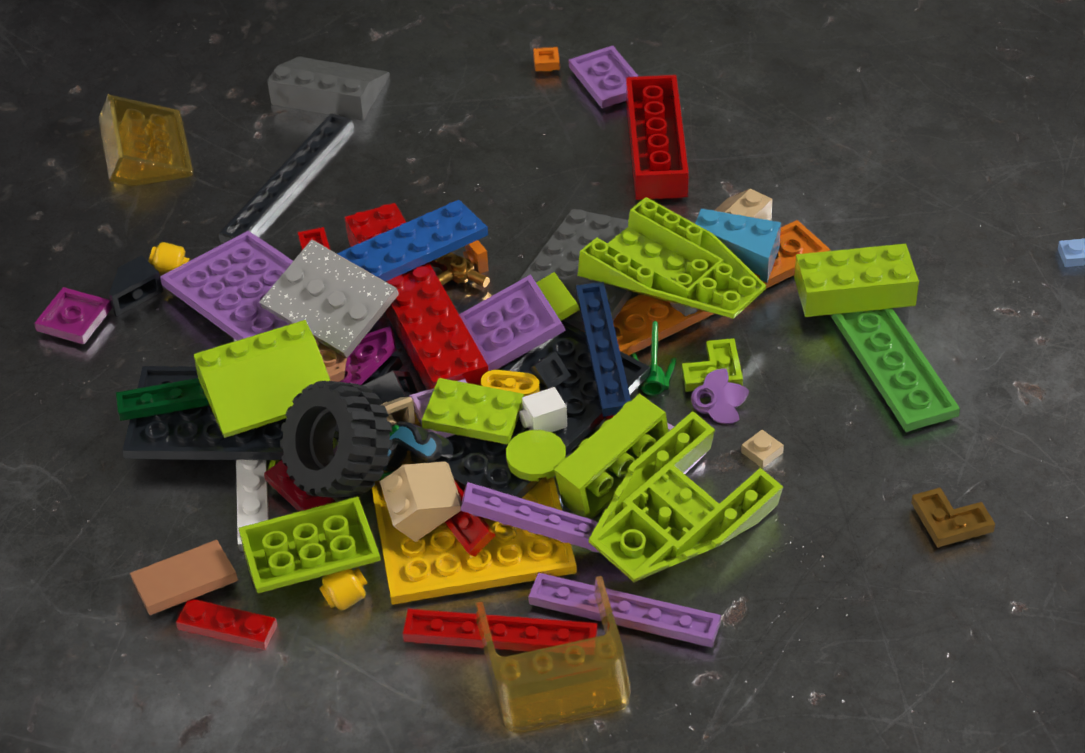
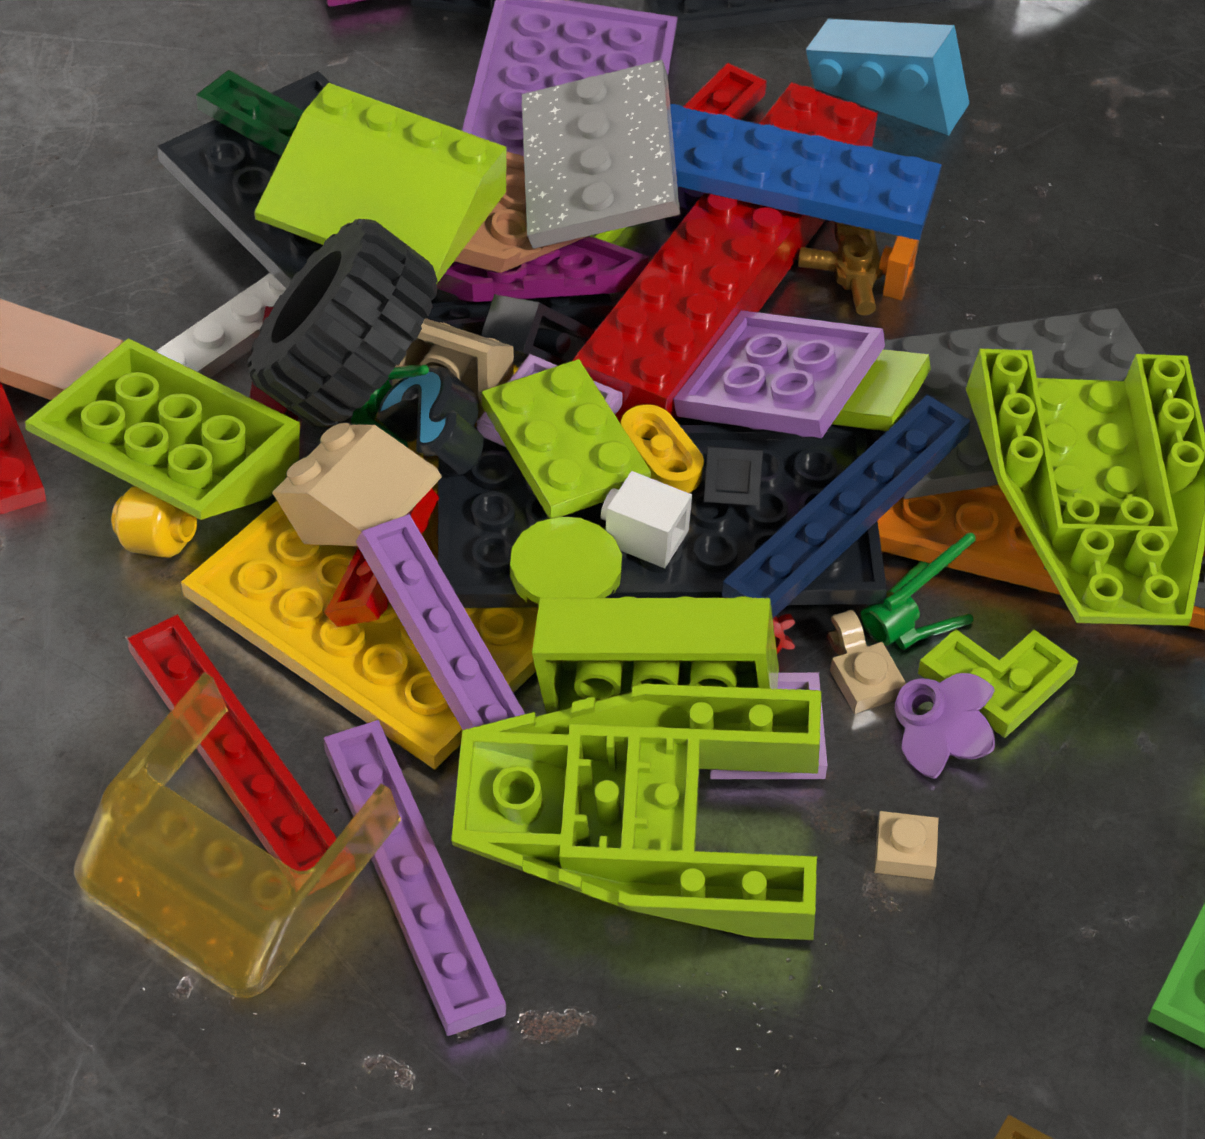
camera: 45 degrees right, 5 degrees up
none -> dark azure wedge [806,19,970,136]
none -> tan plate [828,610,906,714]

